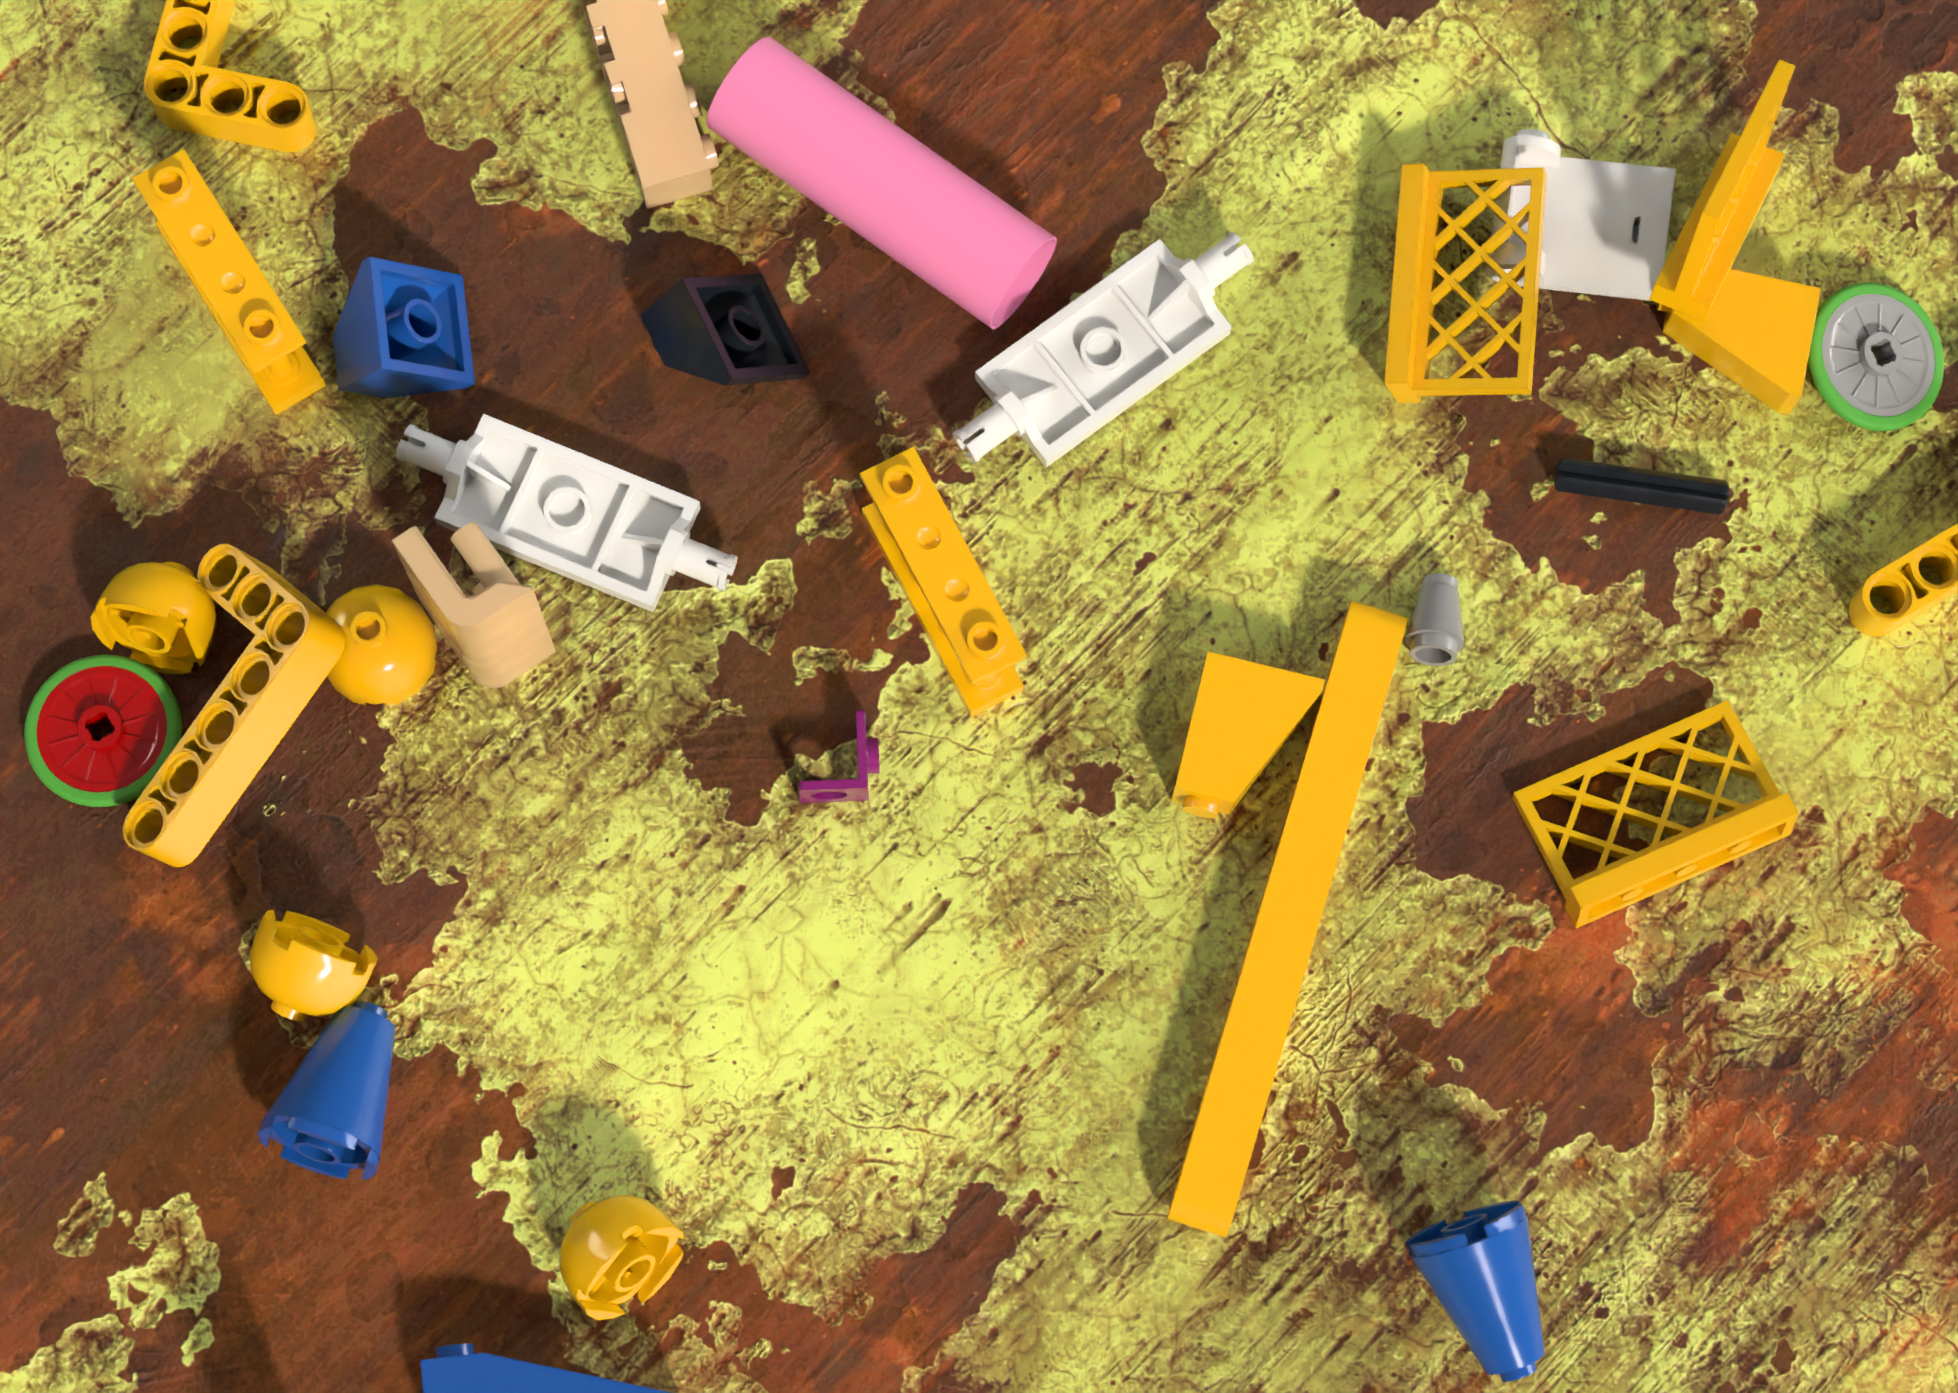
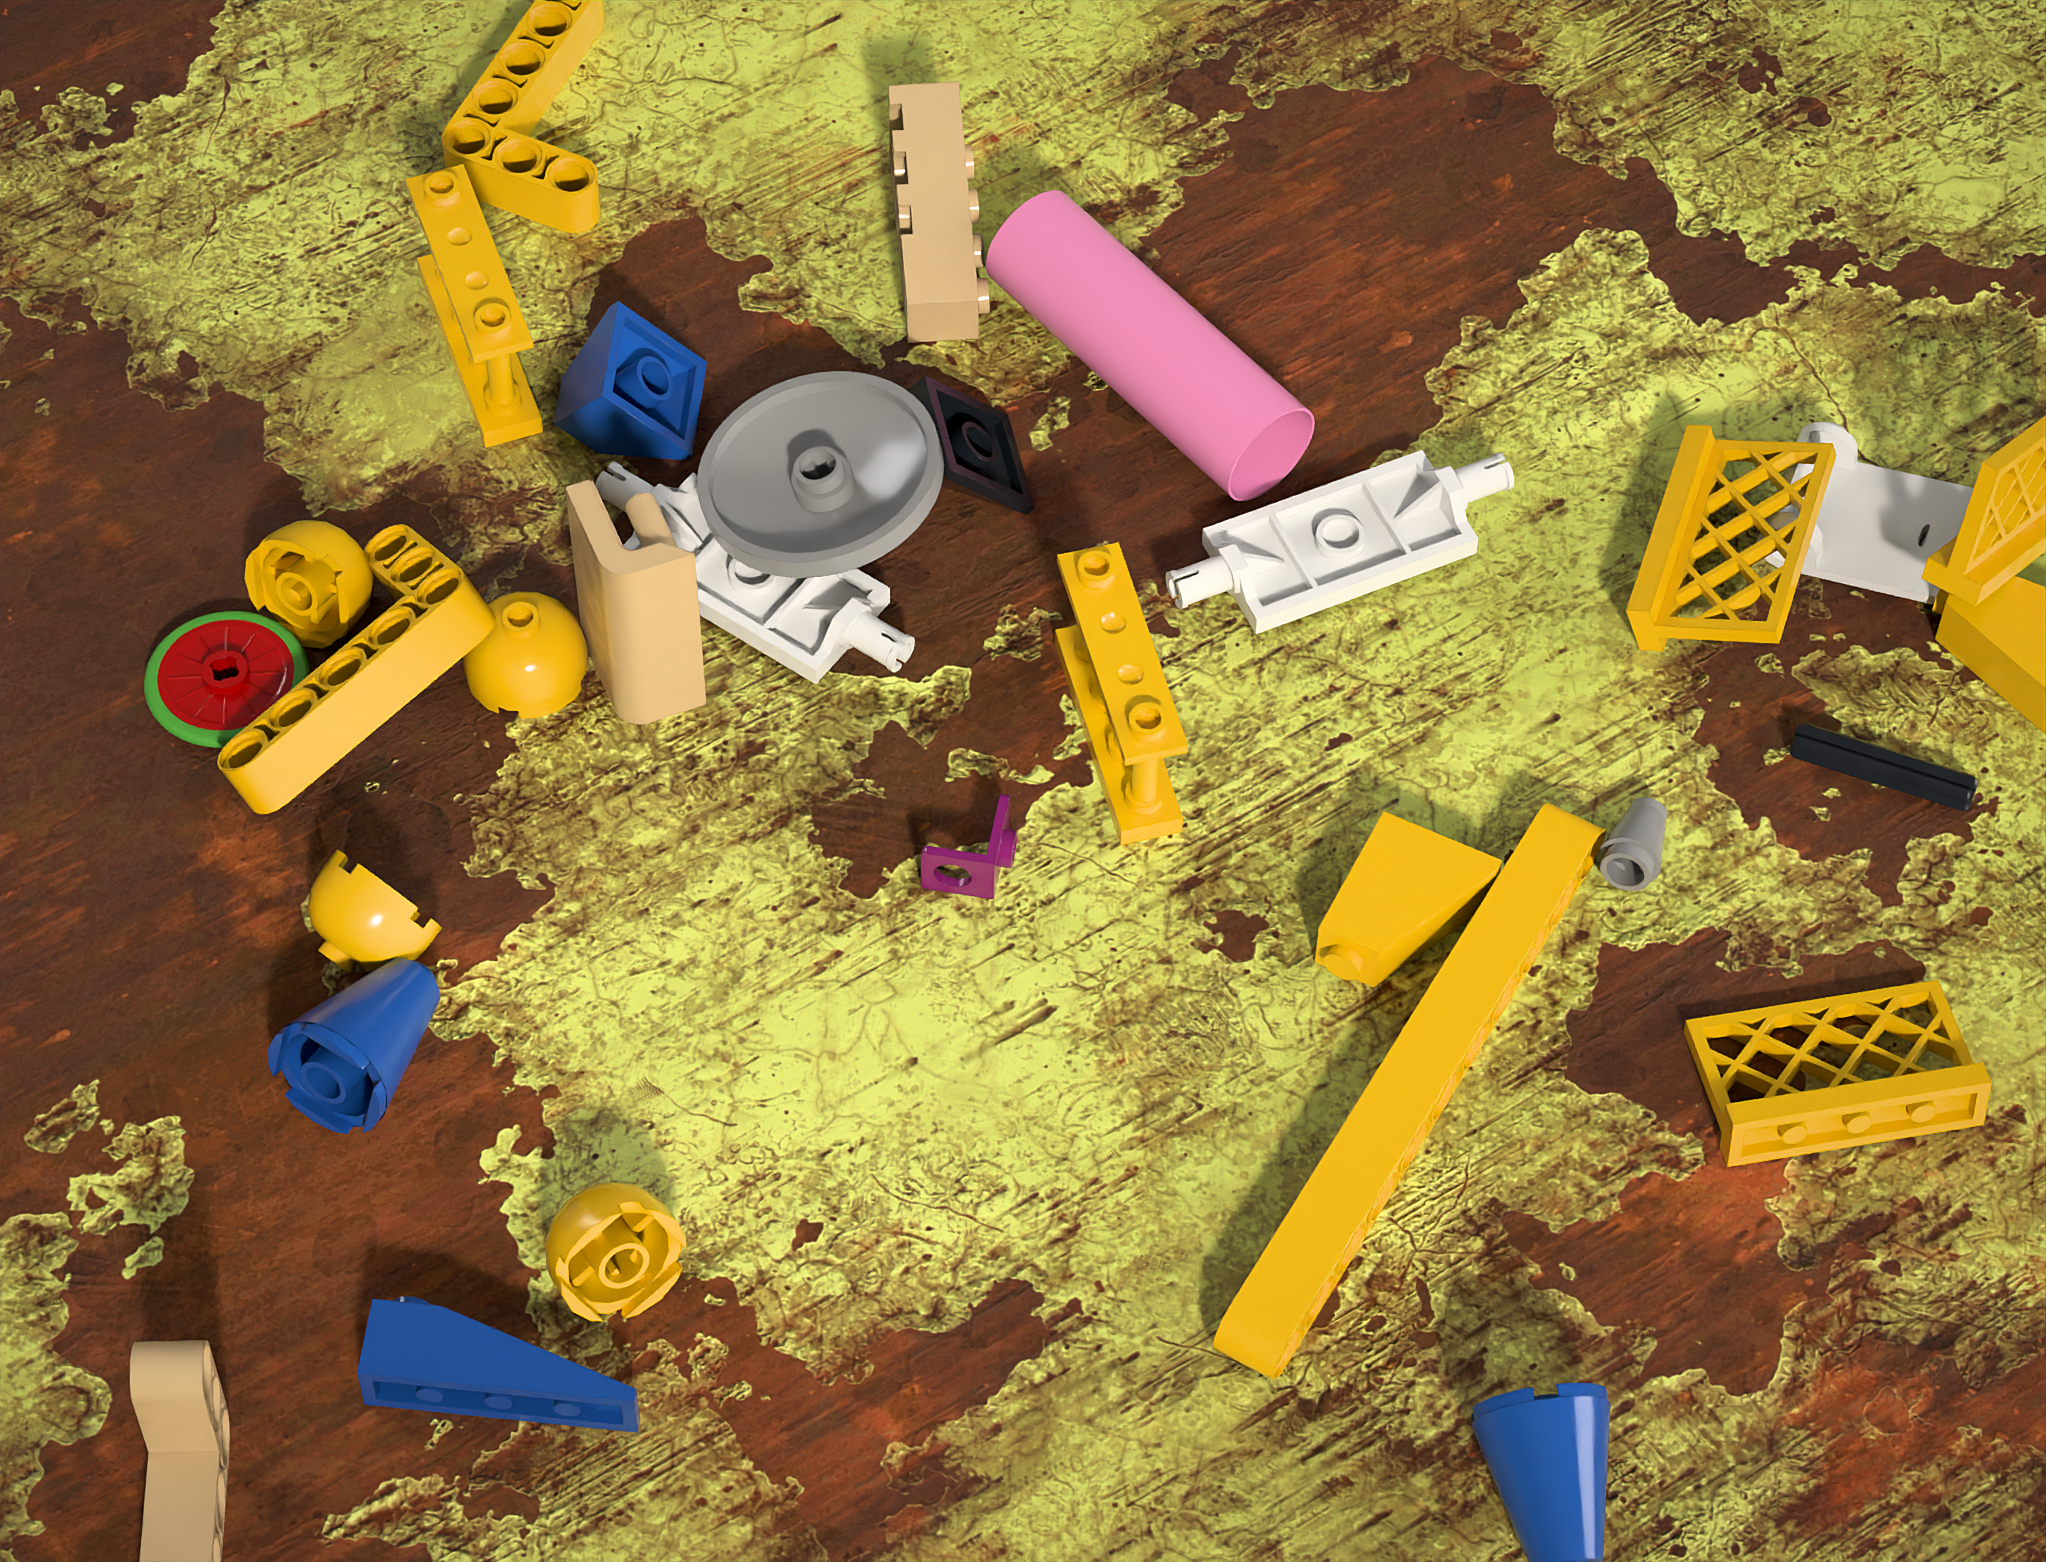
camera: 15 degrees right, 20 degrees down
none -> light grey dish [697,371,944,578]

